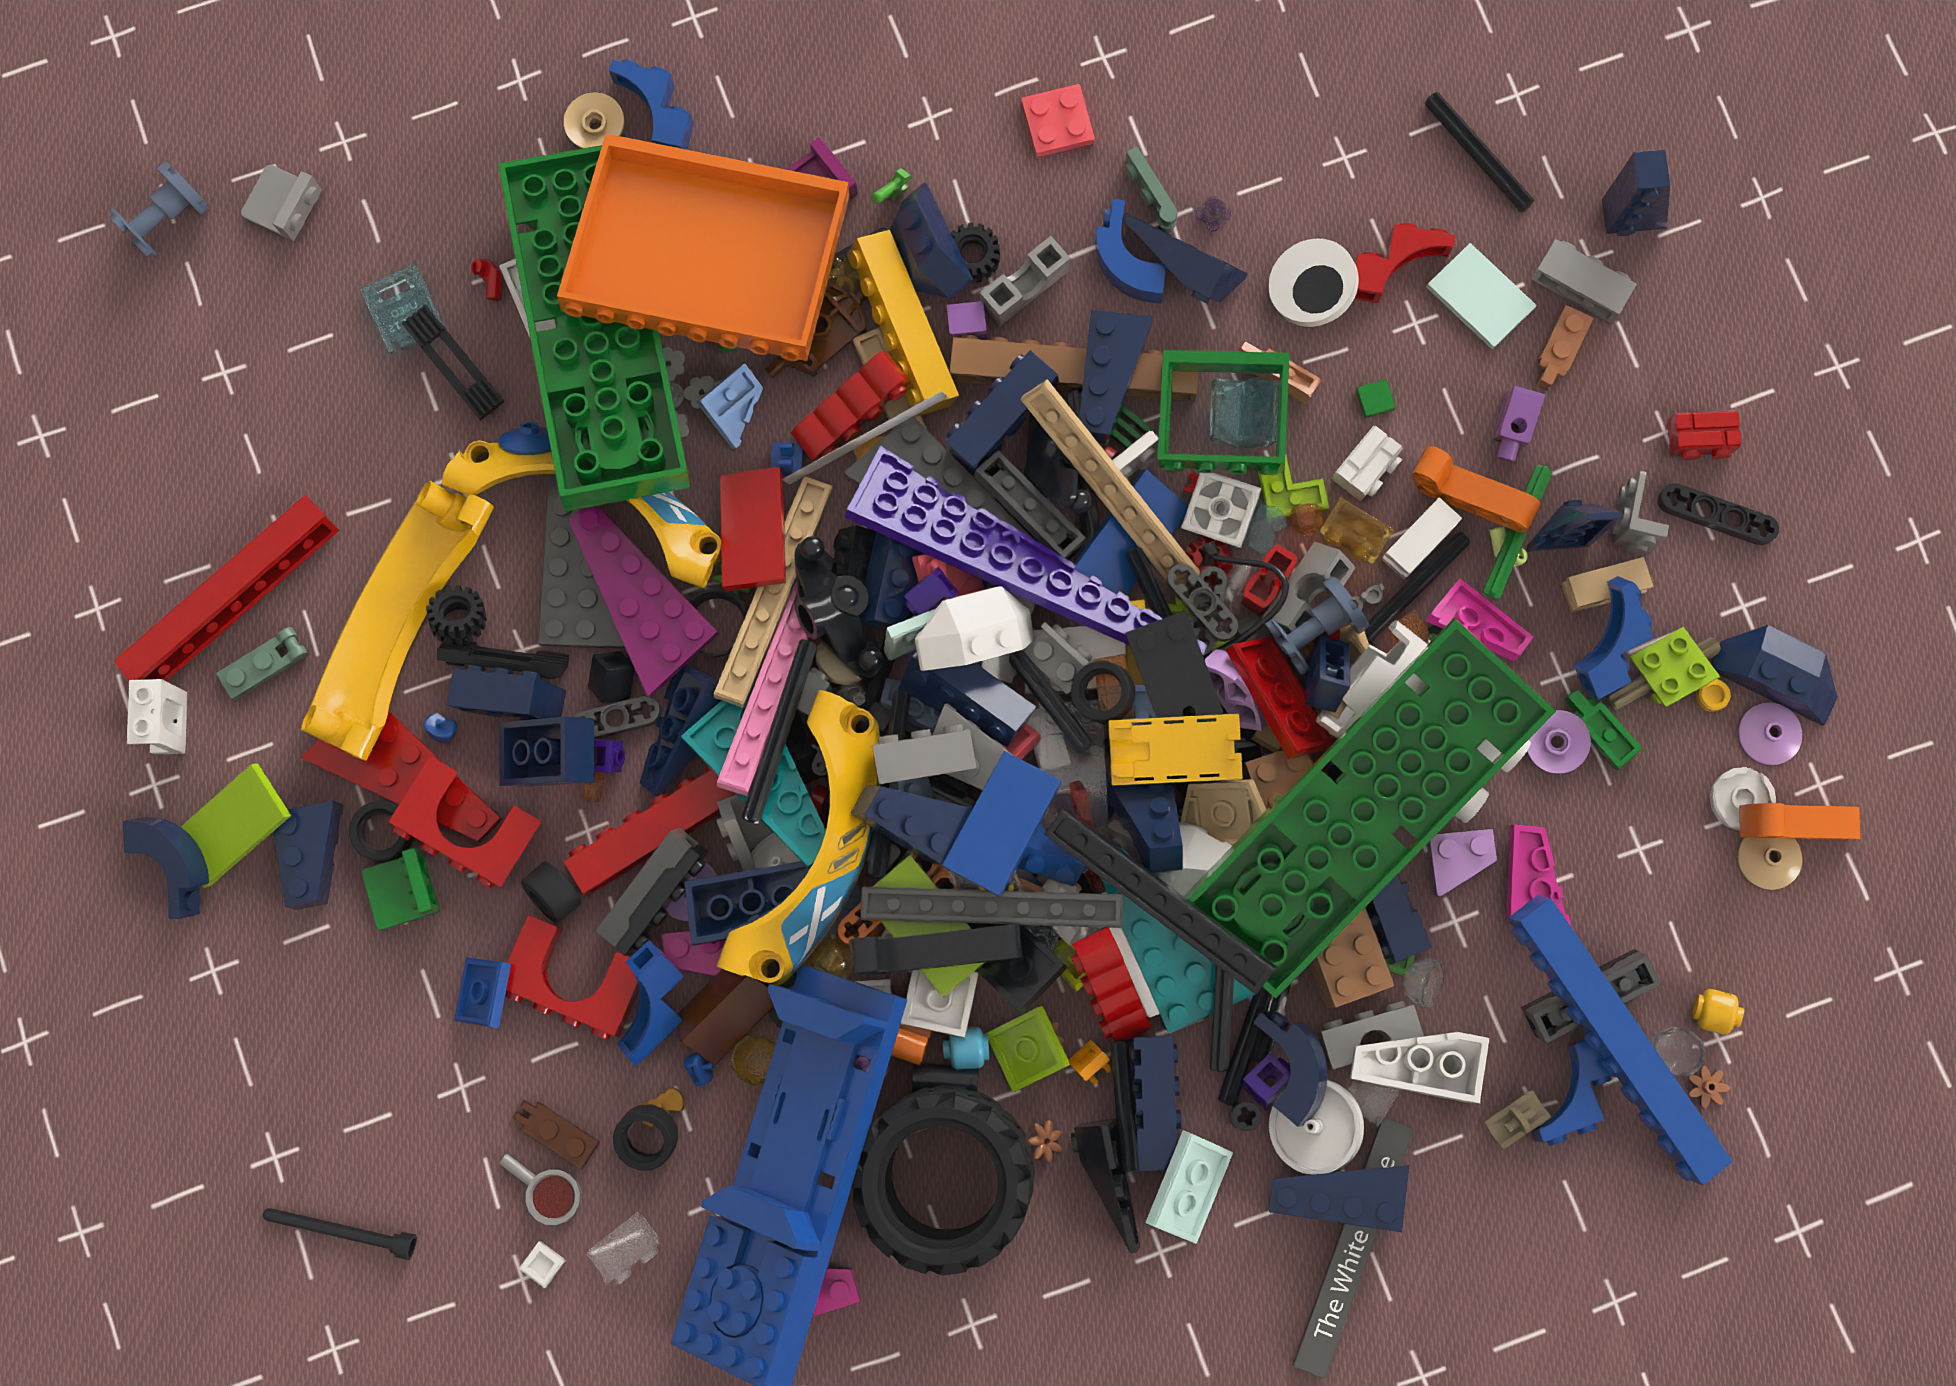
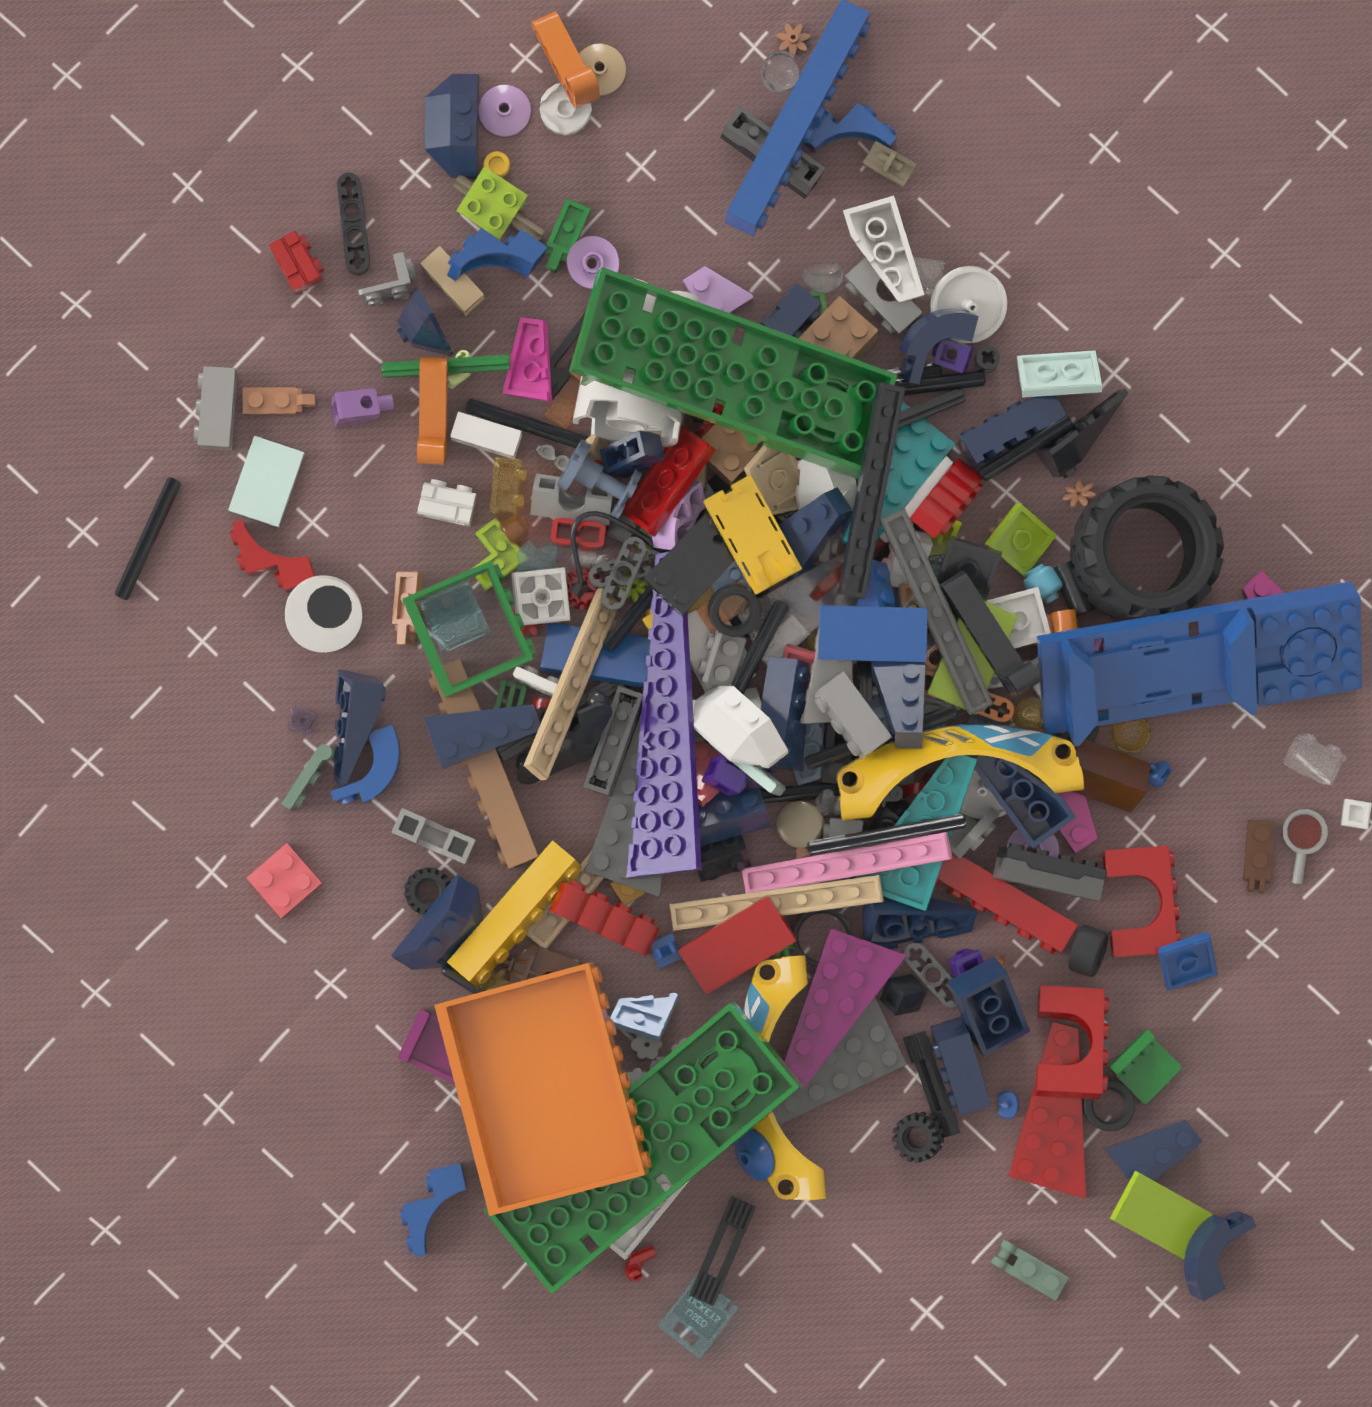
camera: 120 degrees left, 5 degrees up
red brick [114,494,340,682] -> none
white panel [127,679,187,755] -> none
yellow panel [301,481,494,761] -> none
tan dish [564,92,624,149] -> none
black tyre [613,1104,679,1171] -> none
blue arch [617,940,684,1066] -> none
pearl gold piece [640,1087,685,1128] -> none
white sticker [782,391,948,484] -> none
black piece [794,536,883,679] -> none
bright green bar [871,168,913,204] -> none
dark blue wedge [945,350,1059,477] -> none
medium lavender panel [947,301,987,340] -> none
light orange tile [1068,1039,1111,1084] -> none
dark blue wedge [1269,1165,1409,1233] -> none
dark grey tile [1292,1117,1414,1379] -> none
green tile [1356,379,1396,419] -> none
dark pink wing [1506,824,1572,926] -> none
dark blue wedge [1602,150,1670,236] -> none
yellow head [1692,989,1744,1035] -> none

